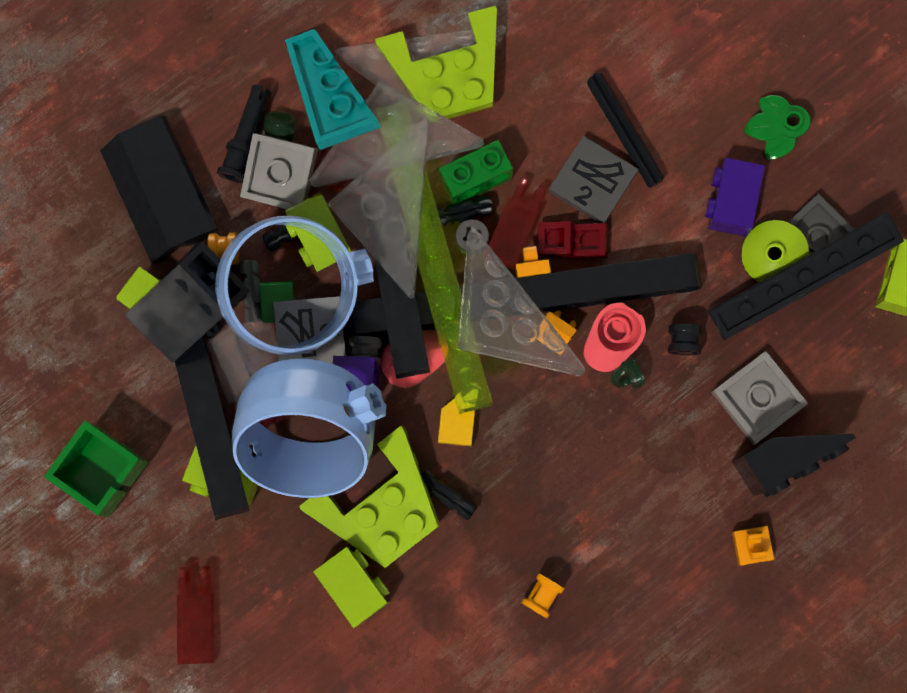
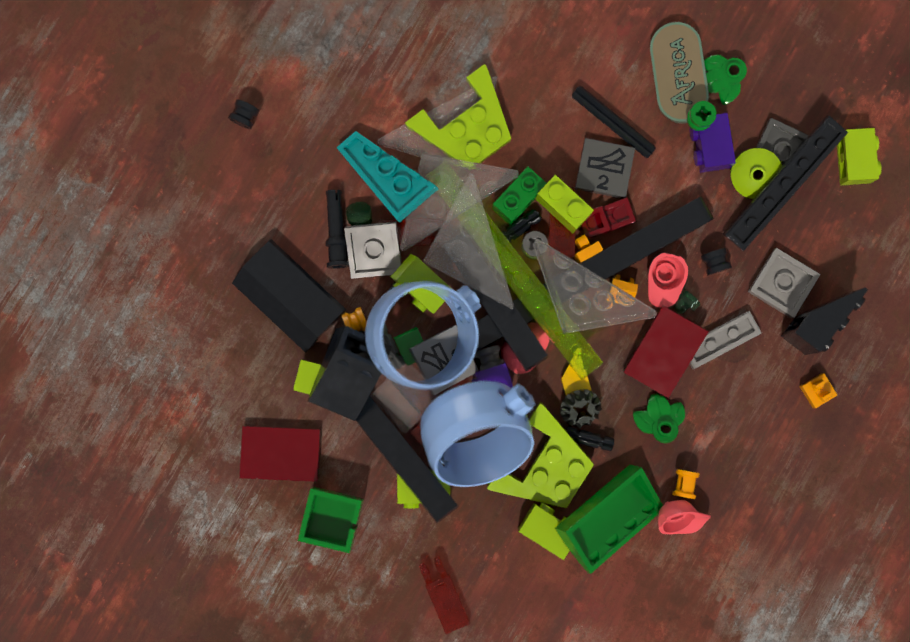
camera: 30 degrees left, 5 degrees up
none -> dark red tile [239,426,321,482]
none -> lime brick [536,175,594,234]
none -> green slope [555,465,663,574]
none -> pearl dark grey gear [560,389,602,429]
none -> dark red tile [623,305,709,398]
none -> green plate [633,393,685,443]
none -> dark tan tile [650,22,709,124]
none -> coral piece [657,500,711,534]
none -> green wheel [686,101,717,131]
none -> light grey tile [690,311,762,369]

